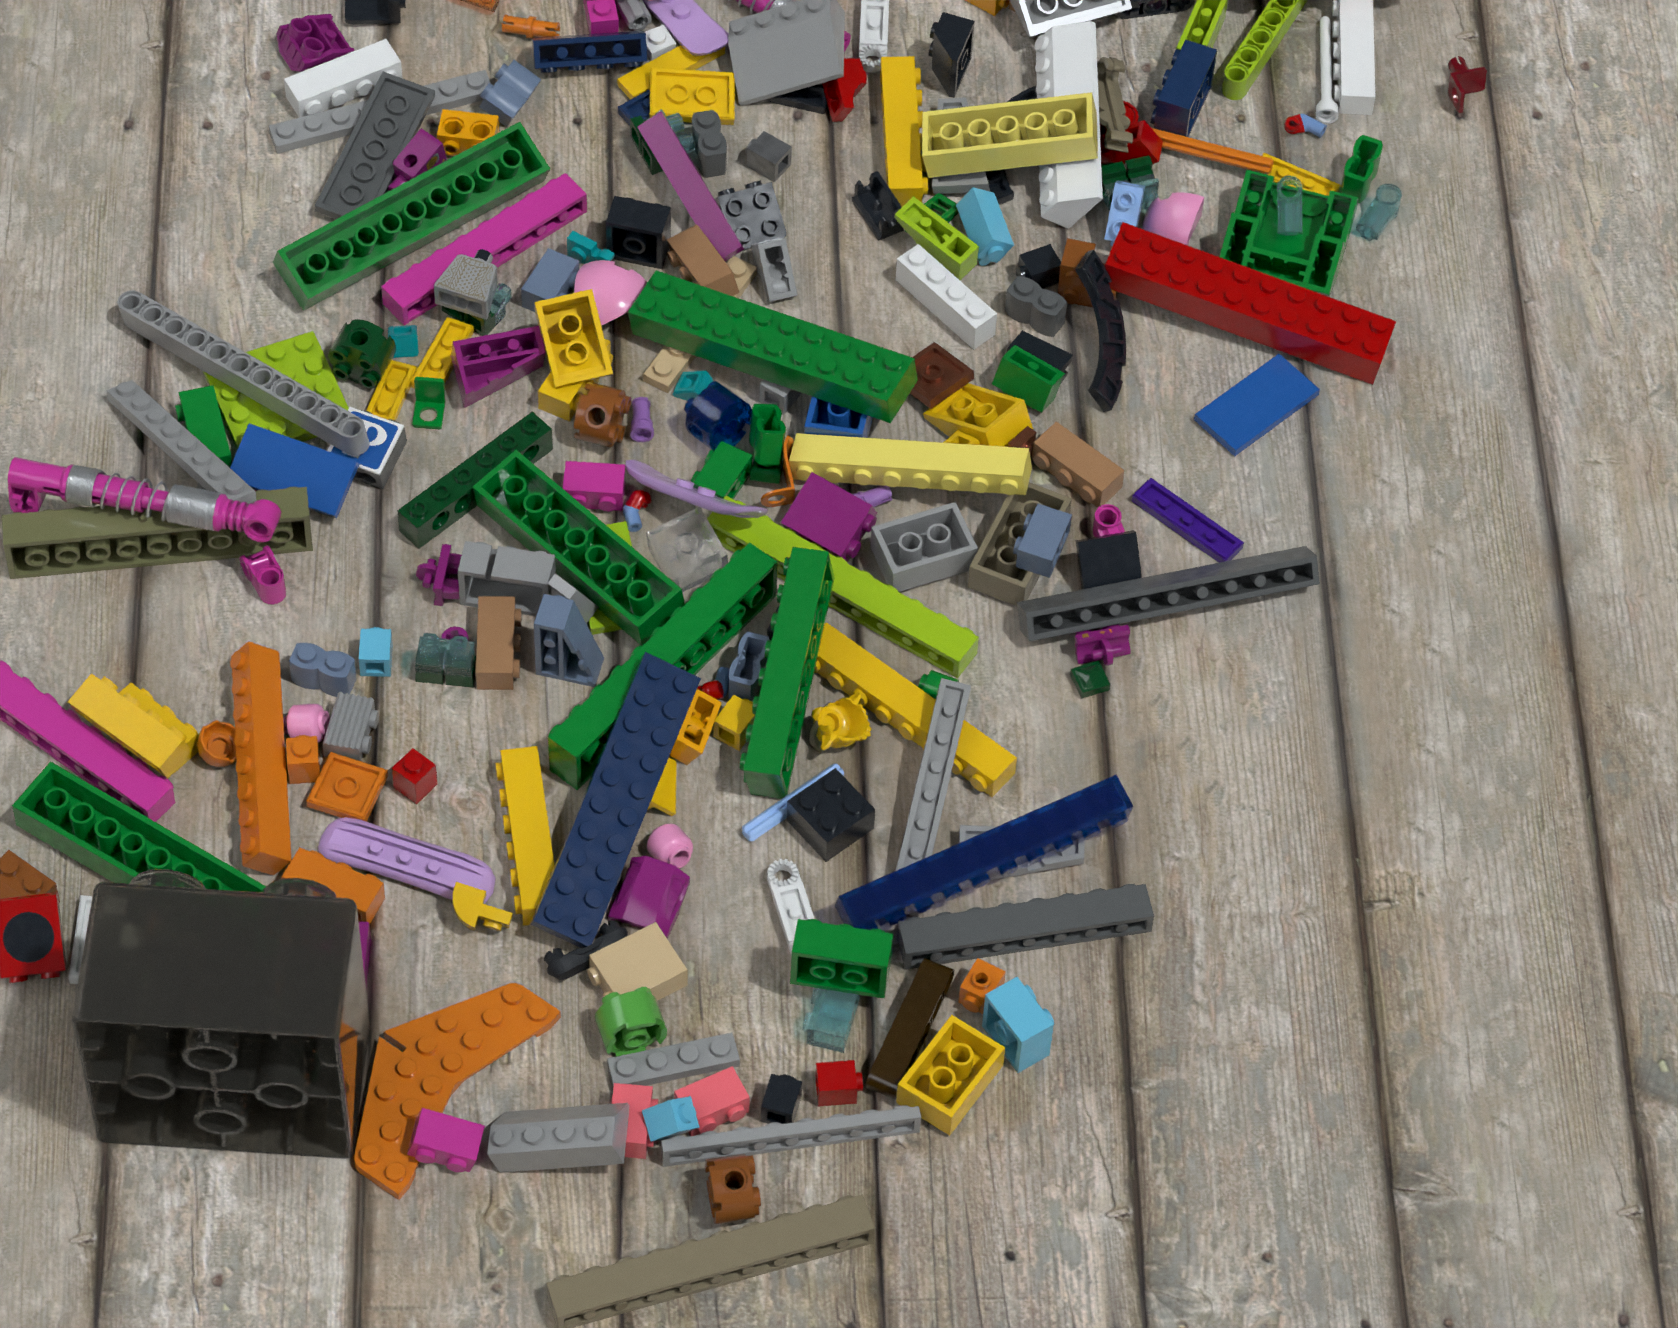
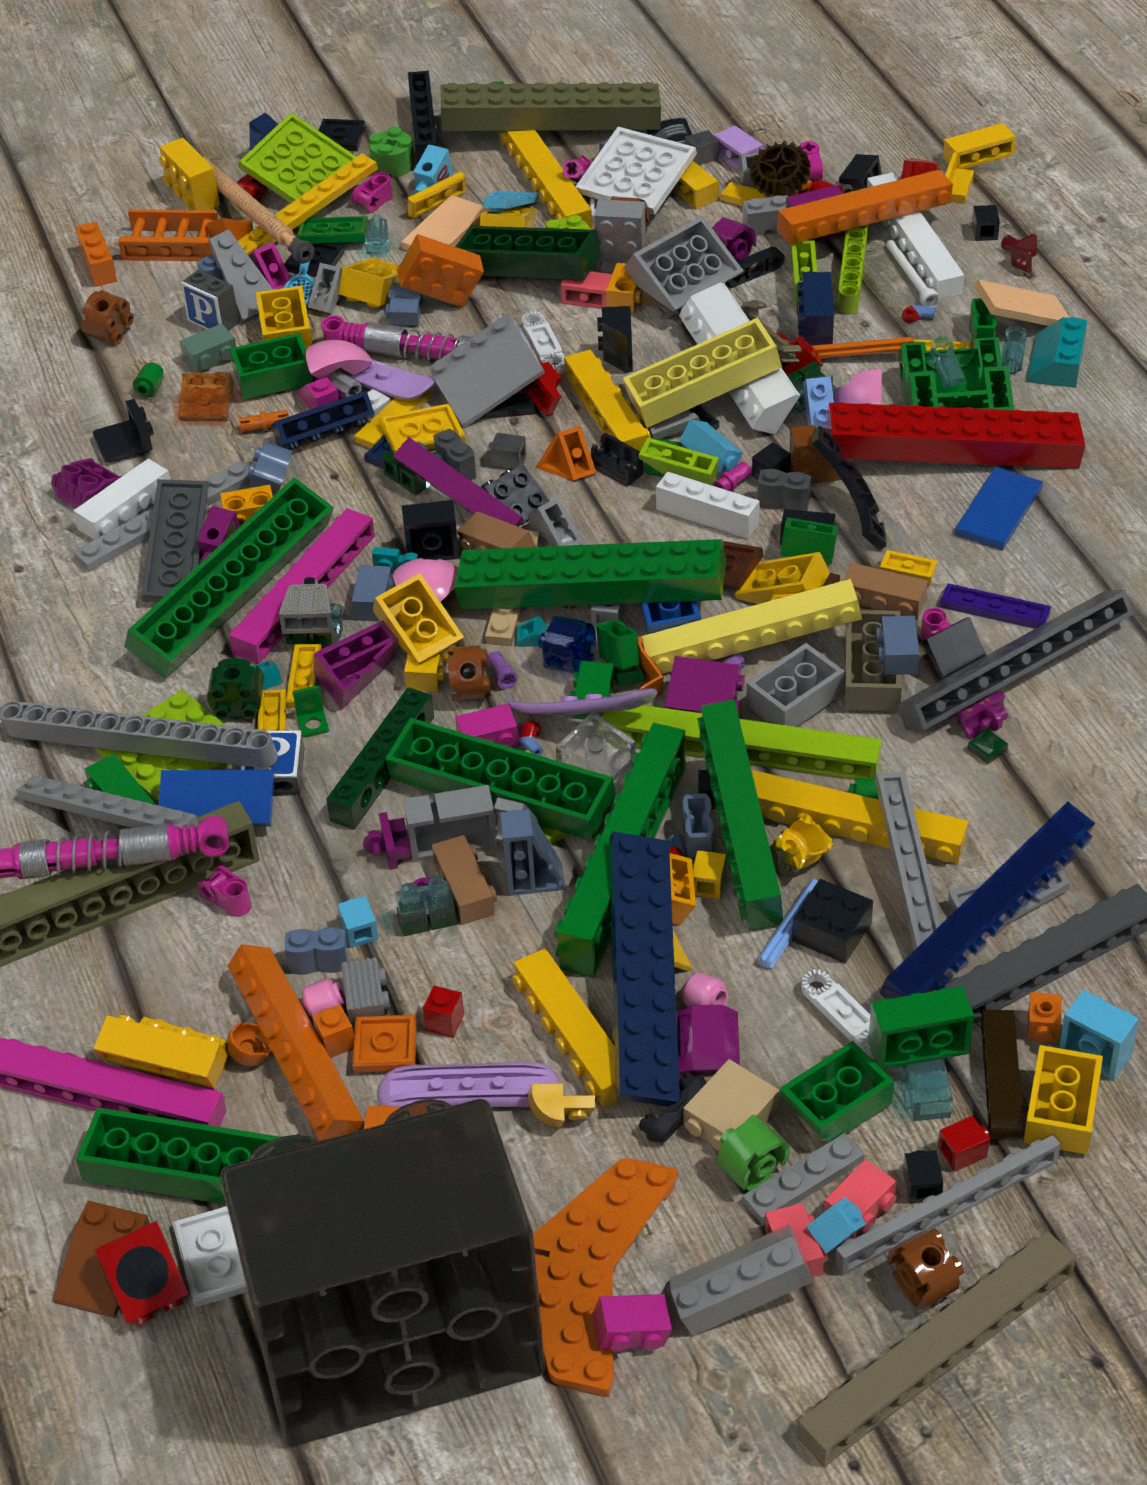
camera: 15 degrees left, 10 degrees down
none -> orange slope [535,425,596,481]
none -> dark pink pin [714,461,752,491]
none -> green brick [780,1041,894,1141]
none -> yellow plate [880,550,938,585]
none -> black brick [972,205,1000,241]
none -> light nougat tile [974,279,1070,326]
none -> teal slope [1027,317,1087,388]

